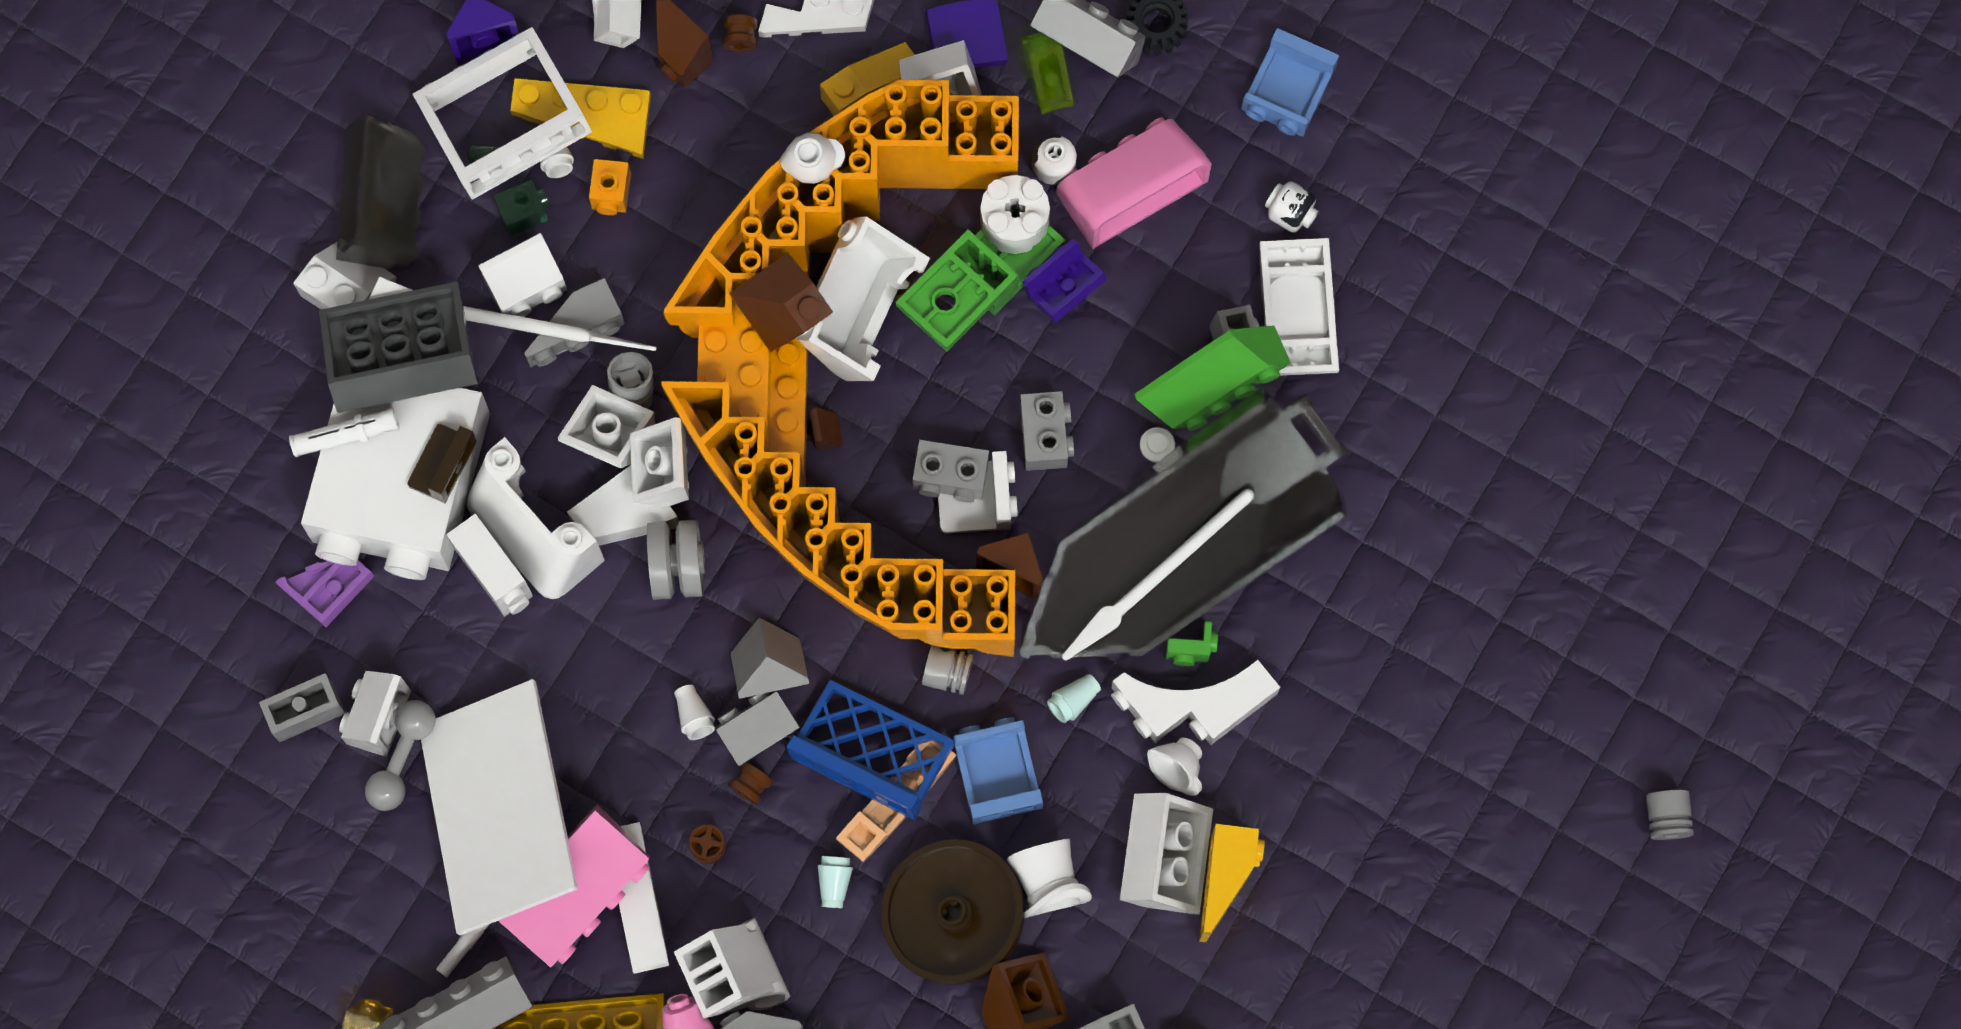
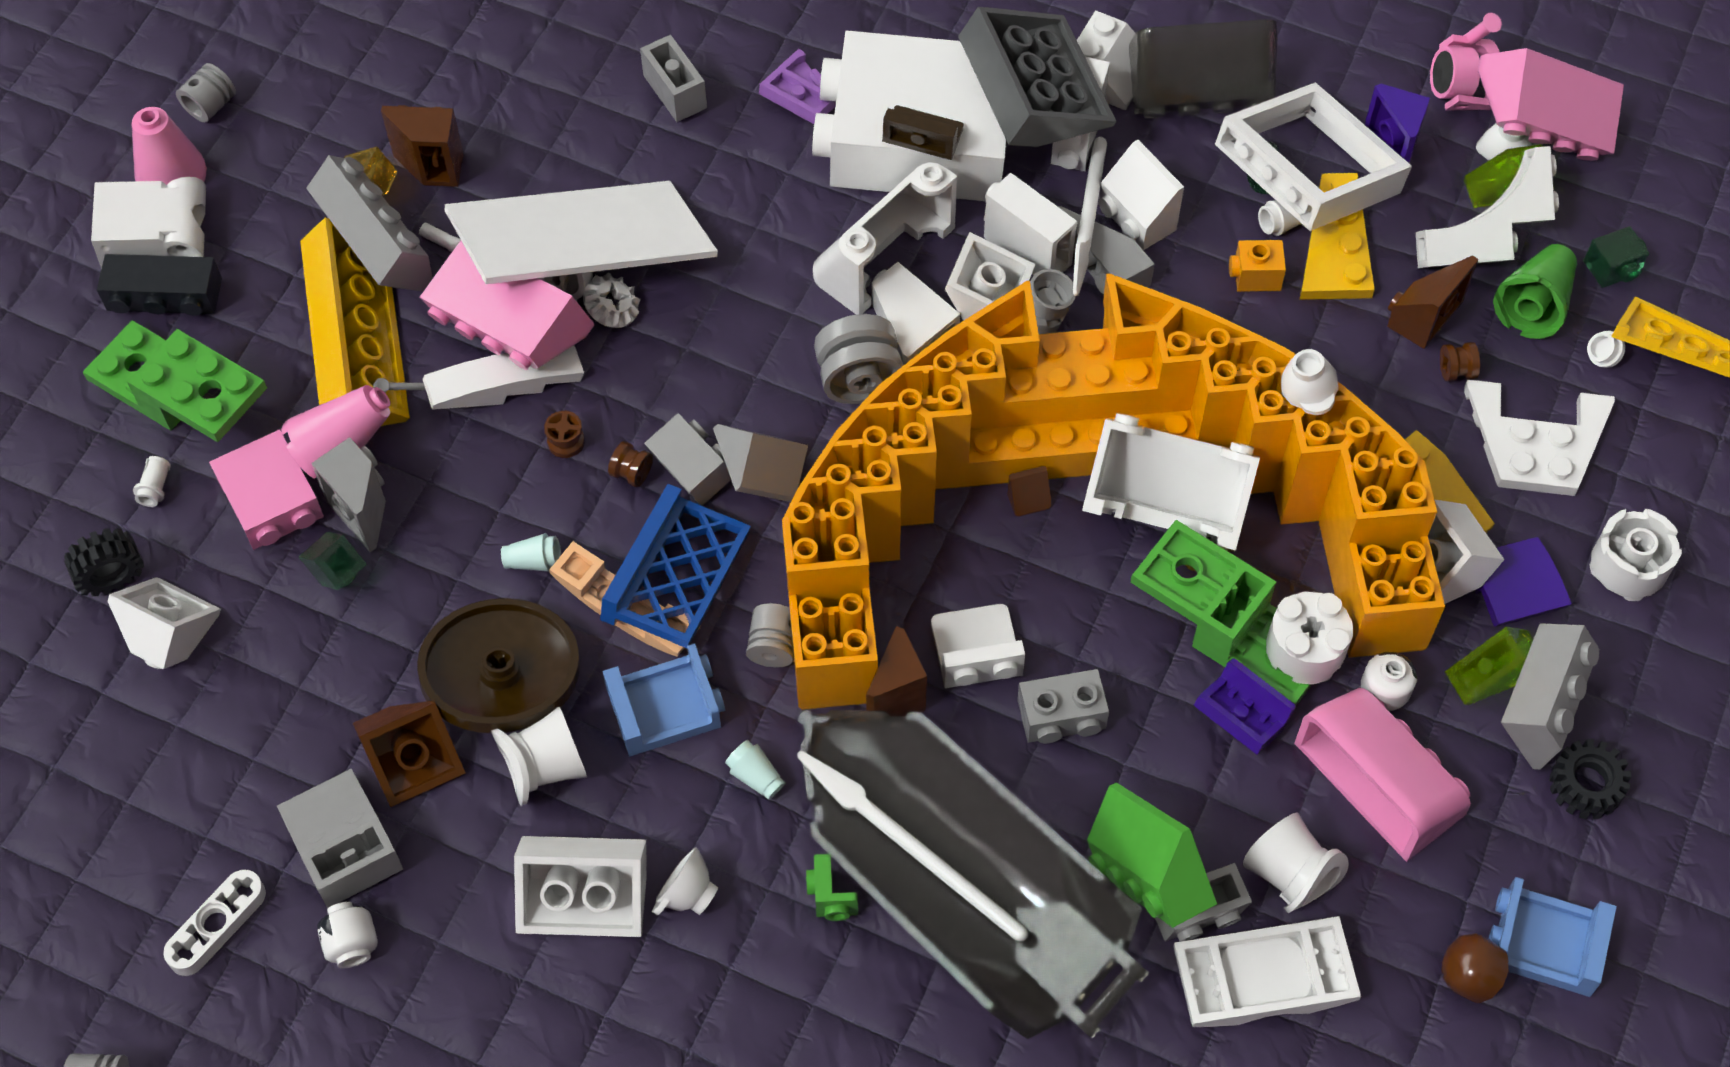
camera: 85 degrees right, 15 degrees down
white pin [289,408,400,457] -> none
white slope [339,671,411,757] -> none
light grey piece [365,700,436,811] -> none
white brick [446,514,533,617] -> none
clear green brick [493,180,551,236] -> none
white slope [630,417,689,507] -> none
white cone [674,685,715,740] -> none
white piece [674,917,790,1019] -> none
reddish brown slope [729,252,833,352] -> none
light grey brick [913,440,989,503] -> none
white arch [1111,660,1280,745] -> none
white plate [1140,428,1175,463] -> none
yellow slope [1199,824,1265,942] -> none
white head [1265,181,1319,233] -> none
none -> light grey hinge [373,378,426,393]
none -> reddish brown slope [381,105,464,187]
none -> white gear [583,273,641,328]
none -> white brick [984,173,1077,275]
none -> white hat [1243,812,1349,913]
none -> reddish brown hair [1441,933,1509,1003]

